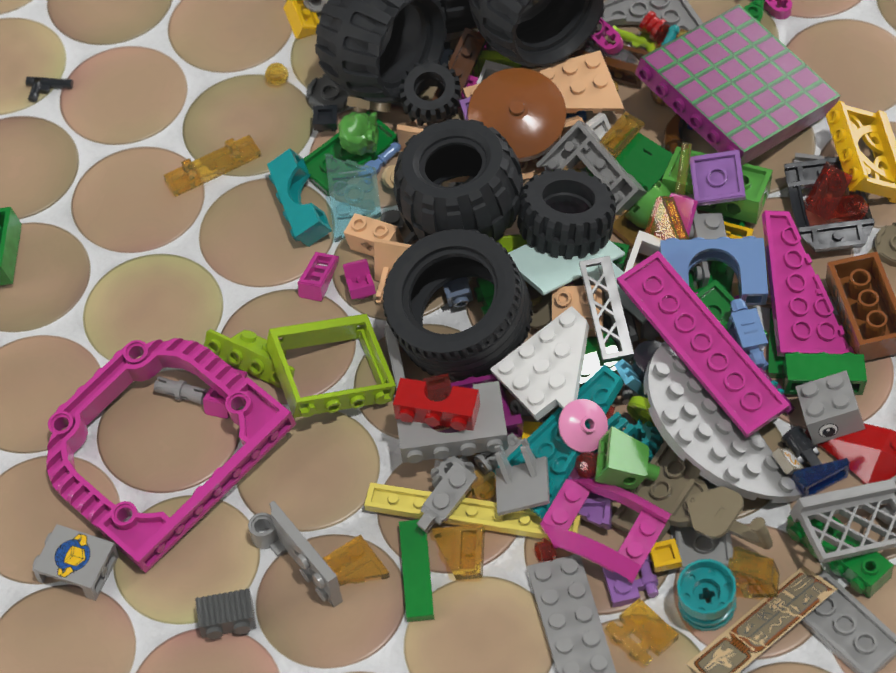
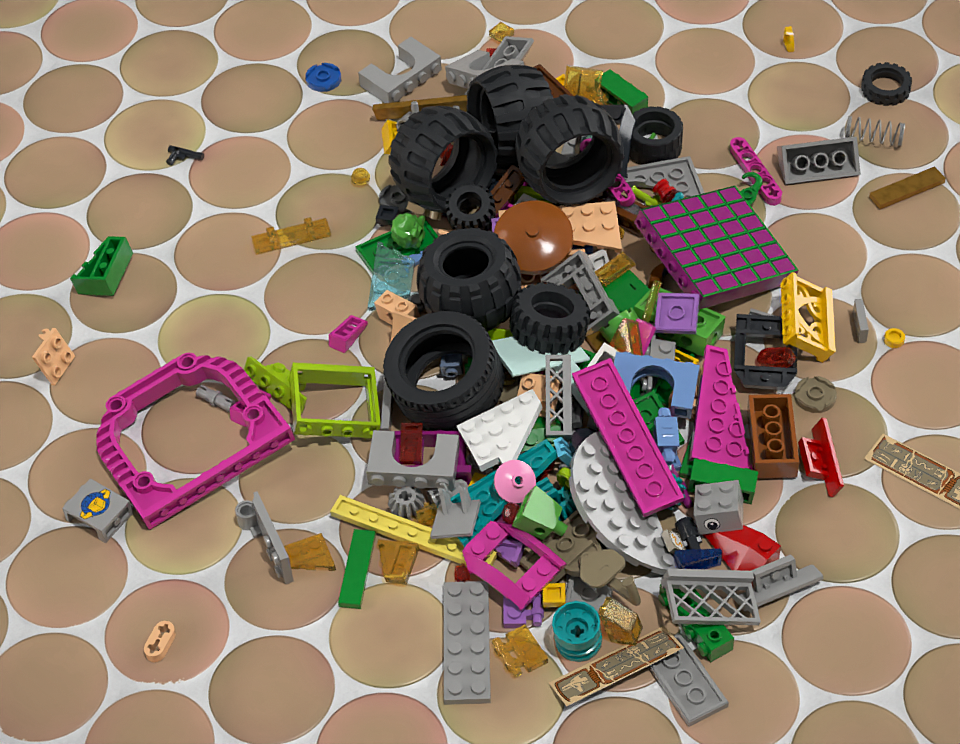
camera: 10 degrees right, 5 degrees down
dark grey brick [195,588,257,639] -> none
teal arch [267,148,332,247] -> none
dark pink bracket [343,259,376,300] -> none
red arch [393,378,480,431] -> none
light grey hinge [417,461,478,533] -> none
clear red bracket [804,161,852,220] -> none

